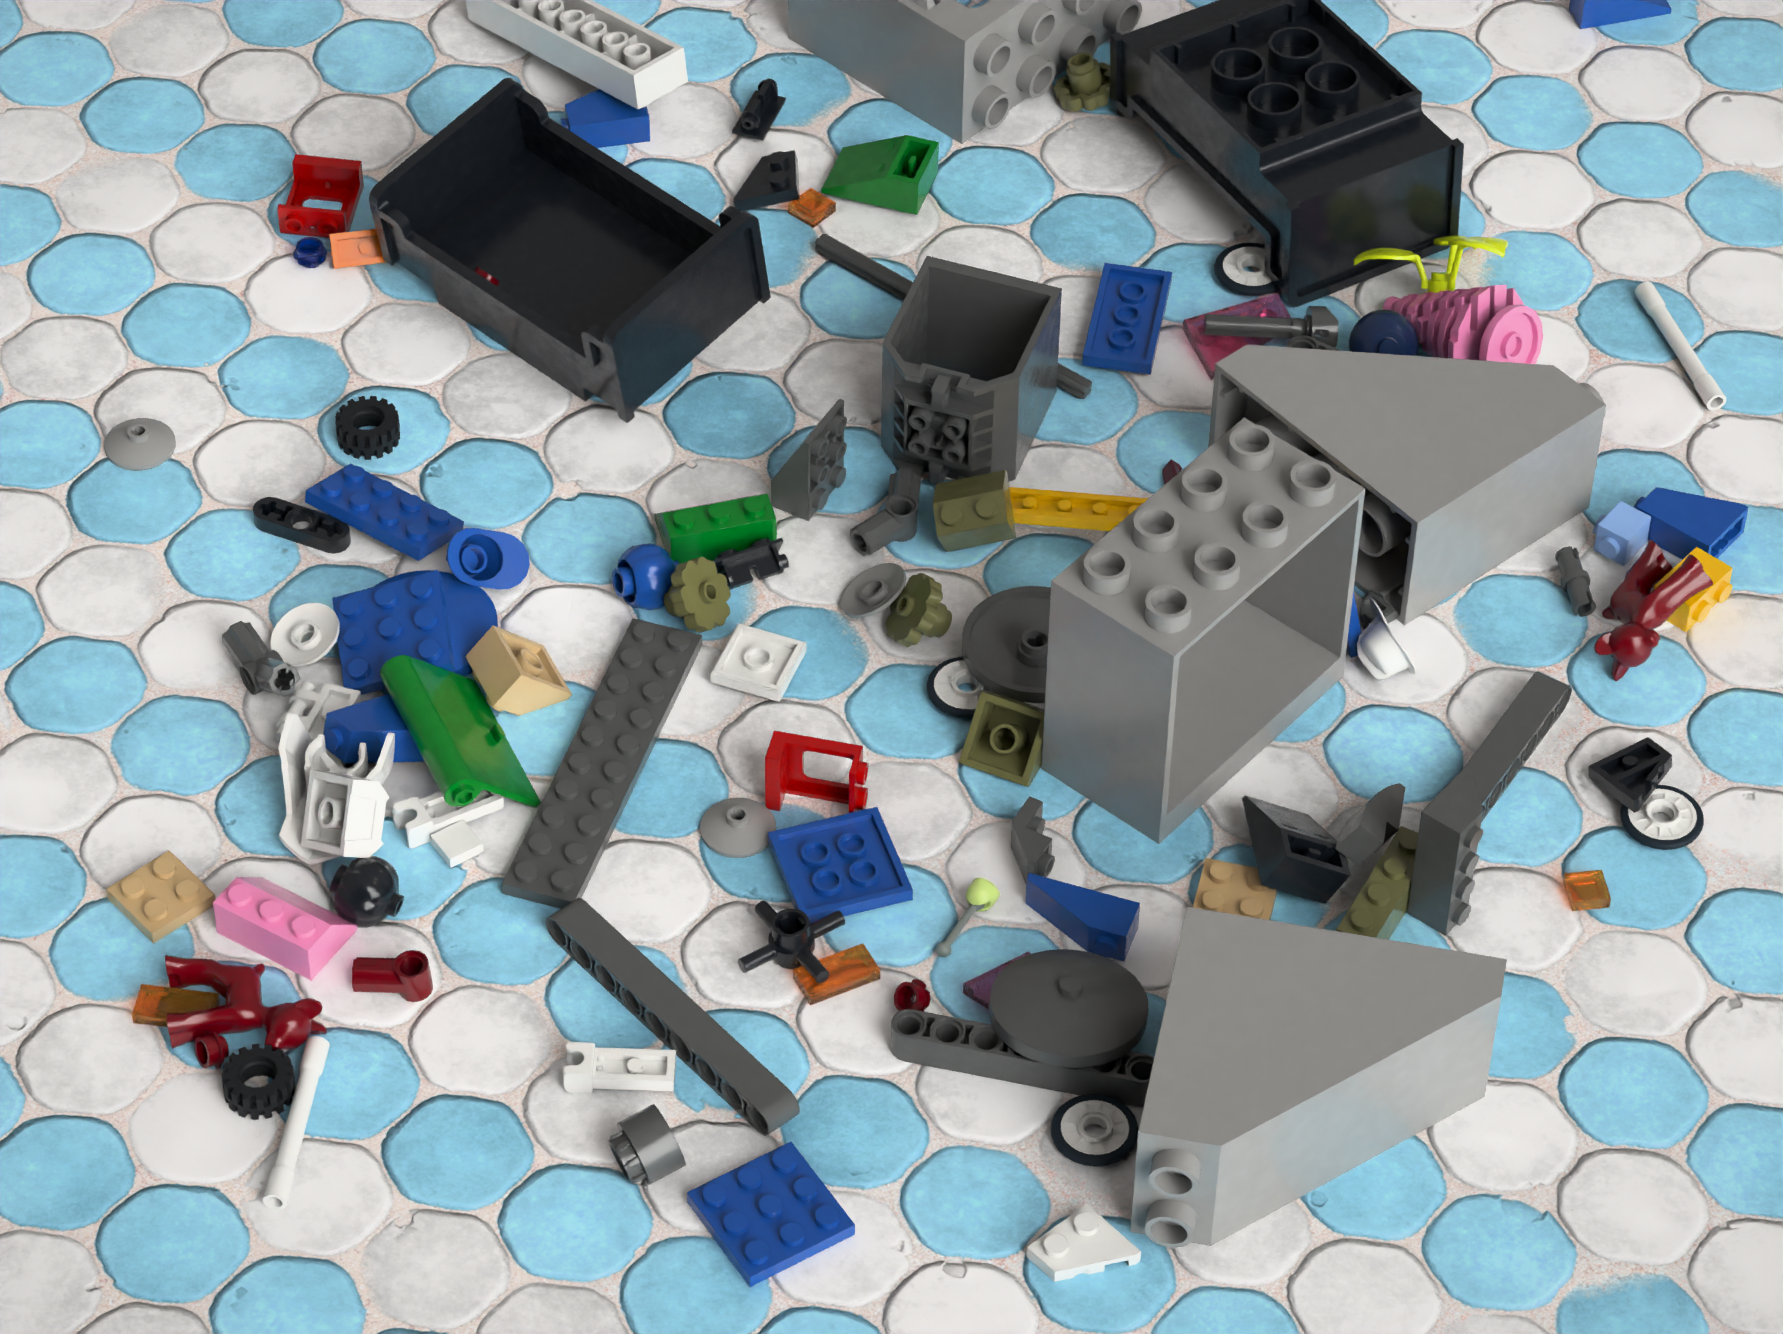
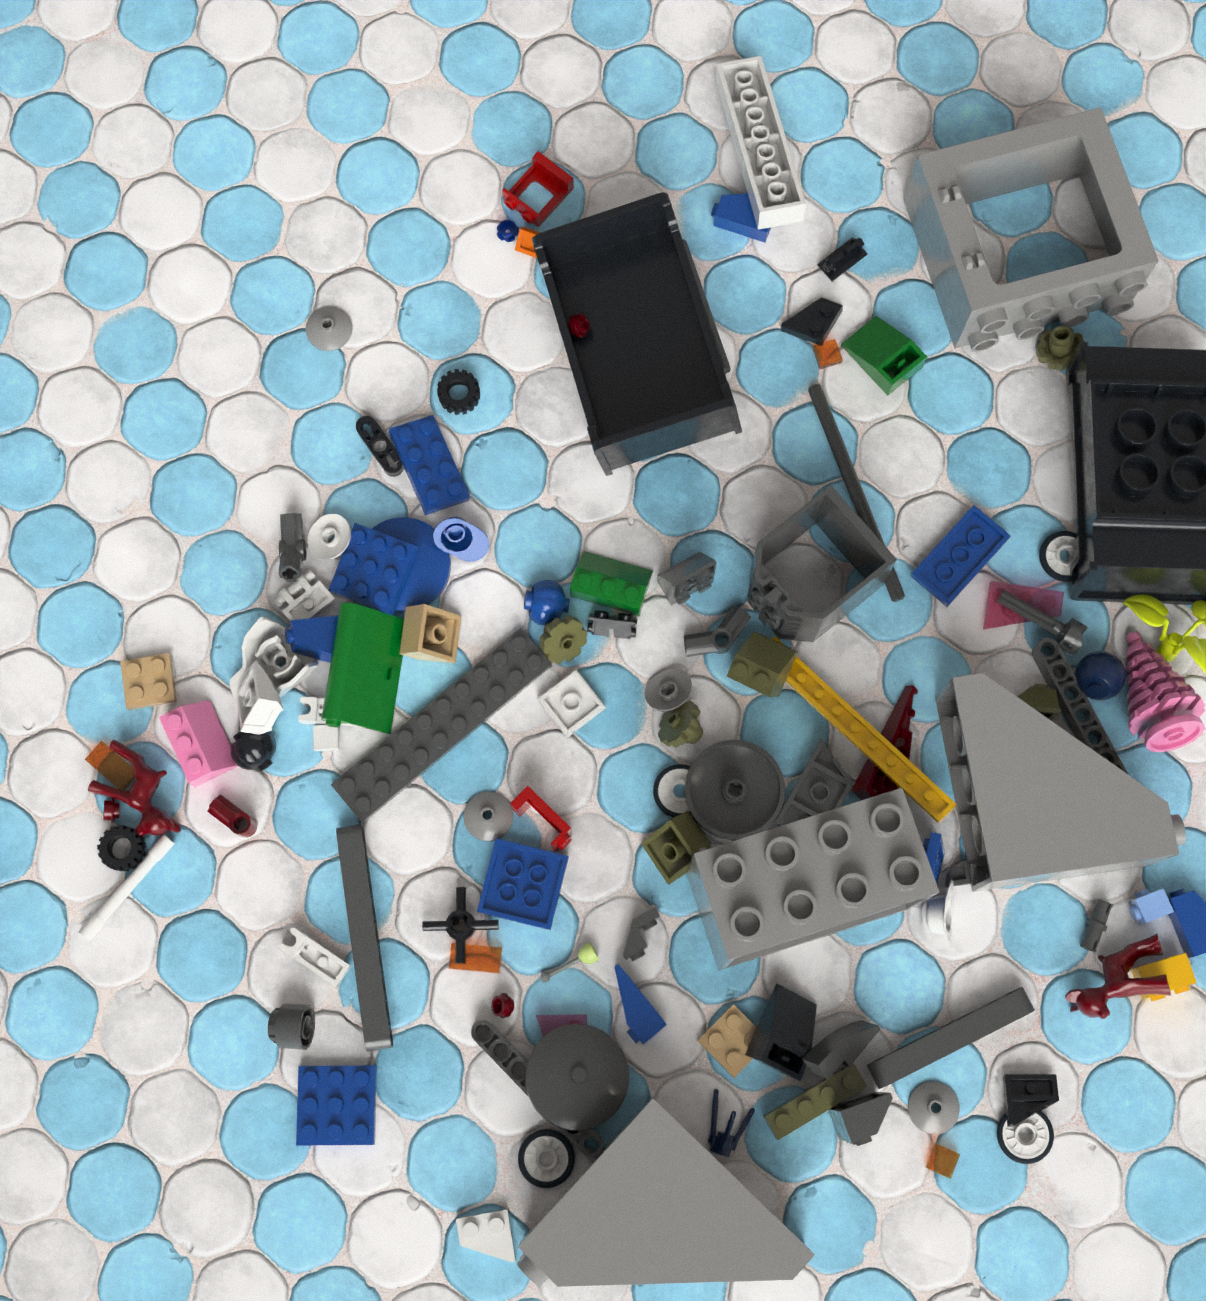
camera: 35 degrees right, 30 degrees up
none -> light grey dish [908,1081,960,1134]

